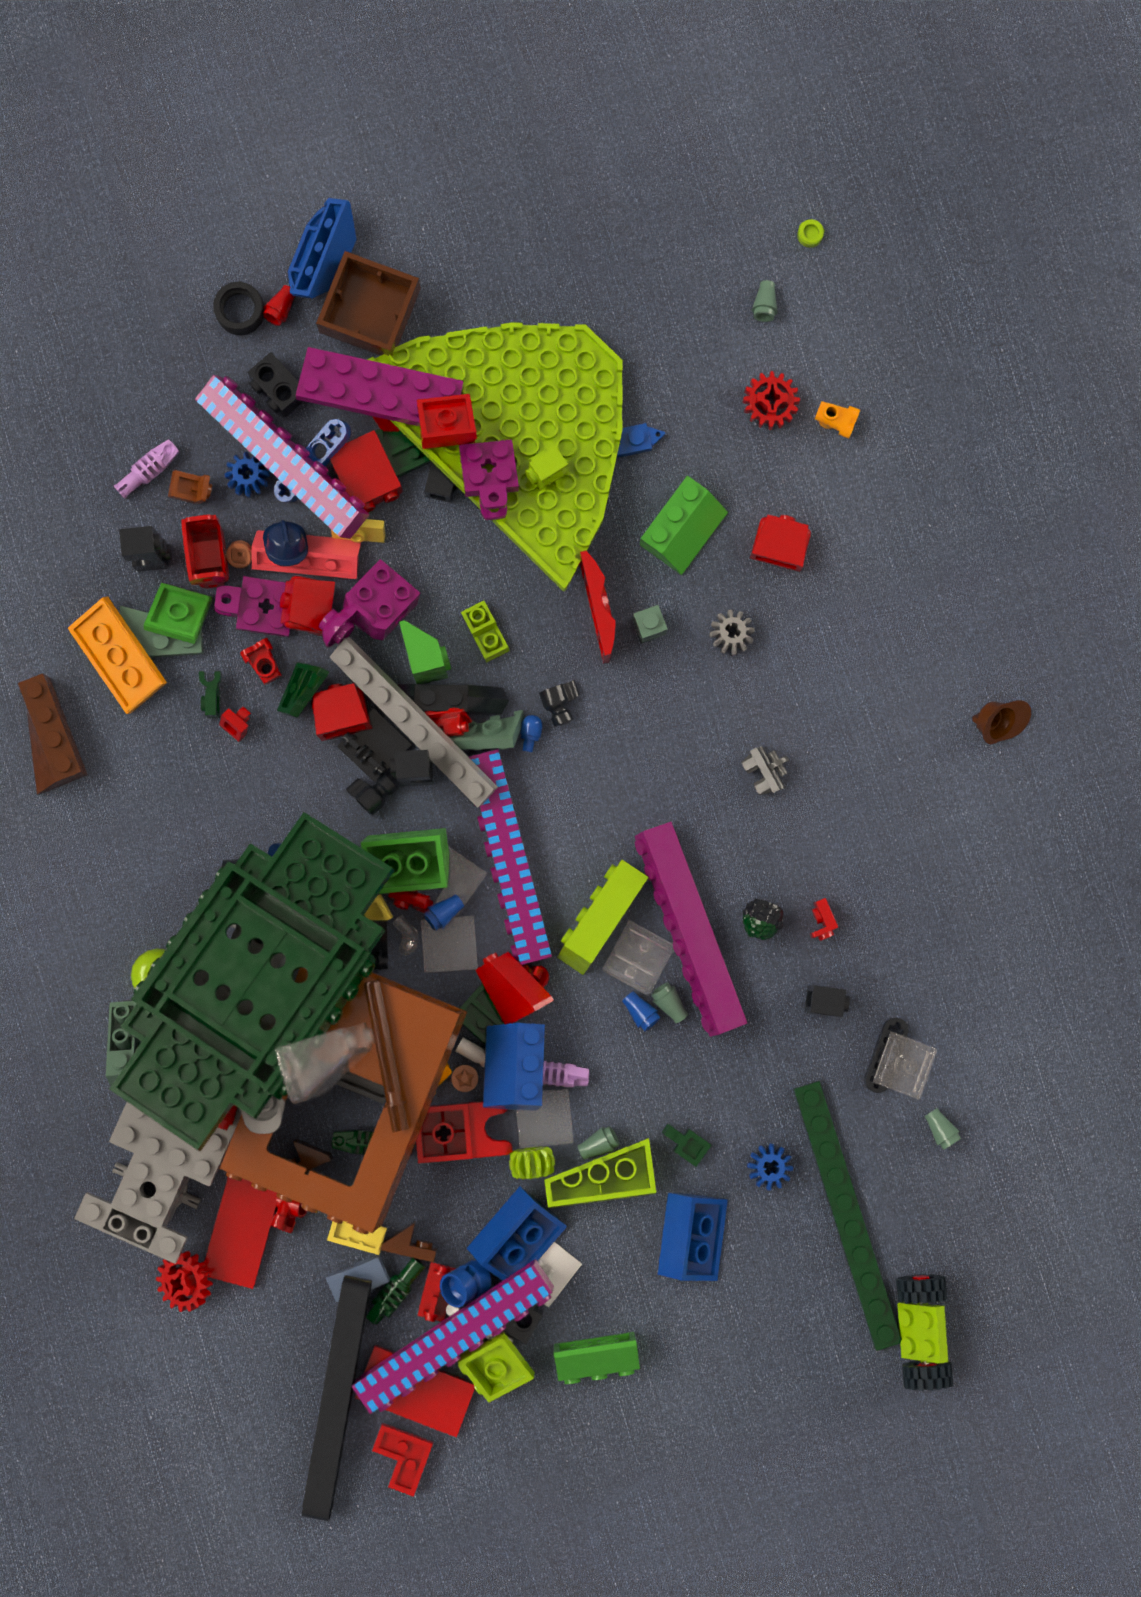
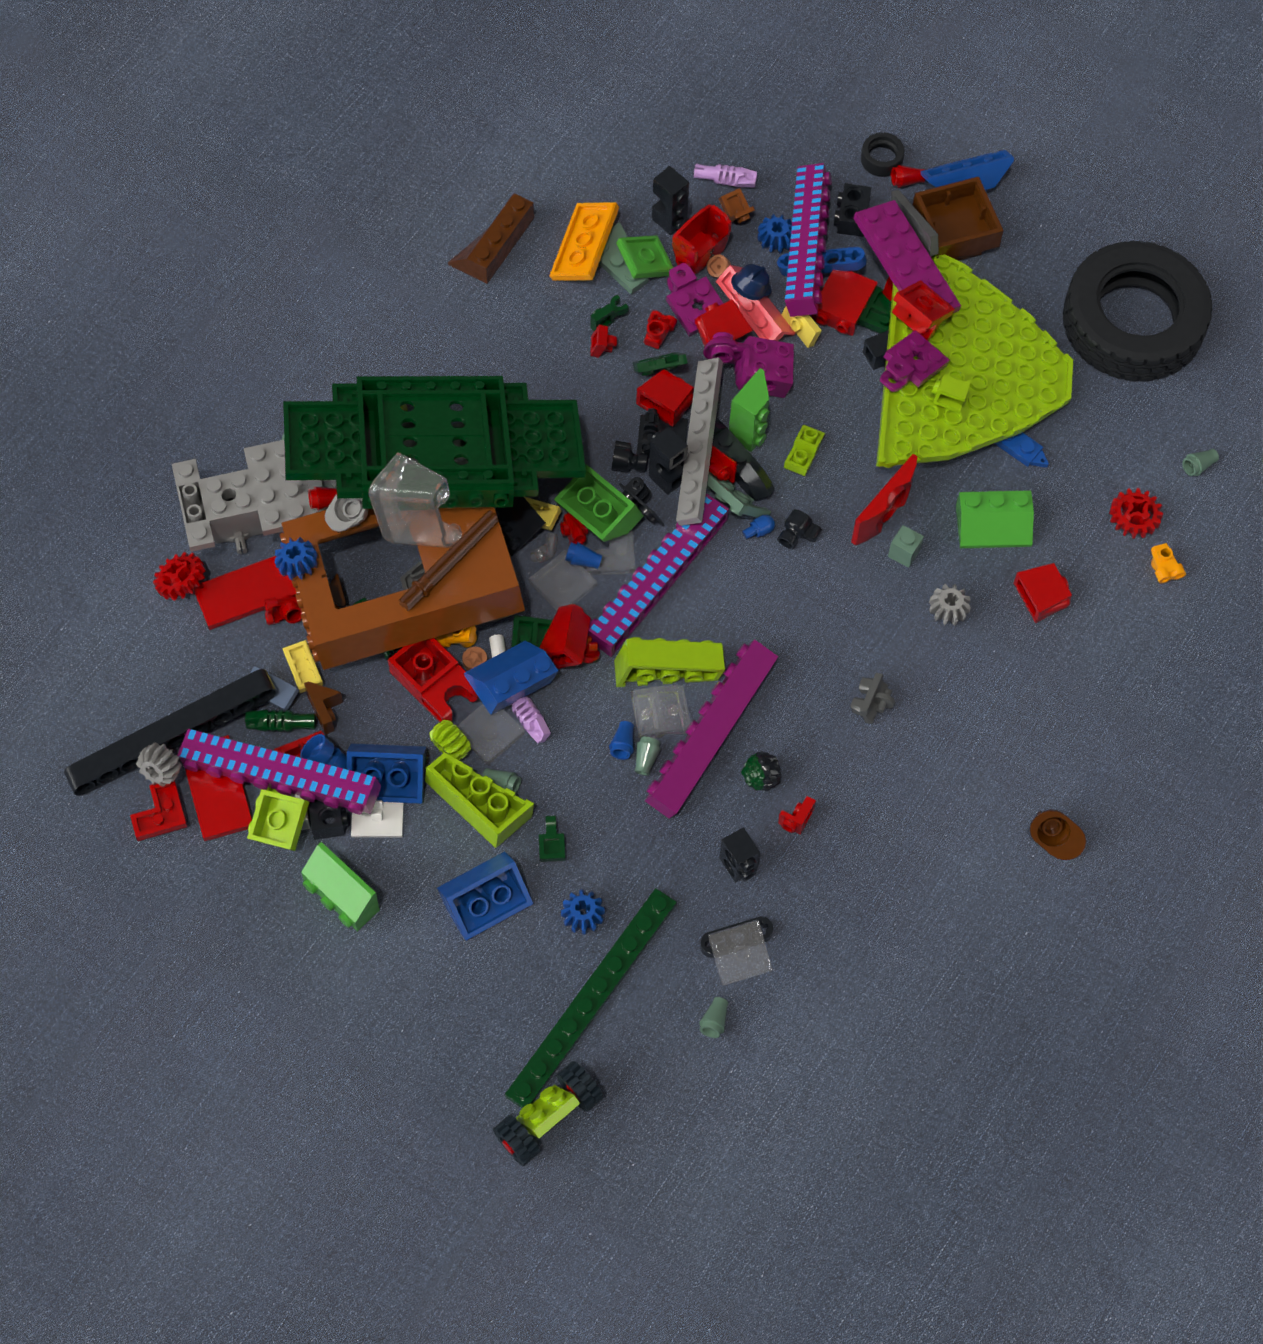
camera: 55 degrees right, 20 degrees down
none -> light grey gear [136,742,182,787]
none -> blue gear [274,537,318,580]
none -> black hinge [619,477,665,526]
none -> dark grey tile [891,190,939,256]
none -> black tyre [1063,241,1212,381]

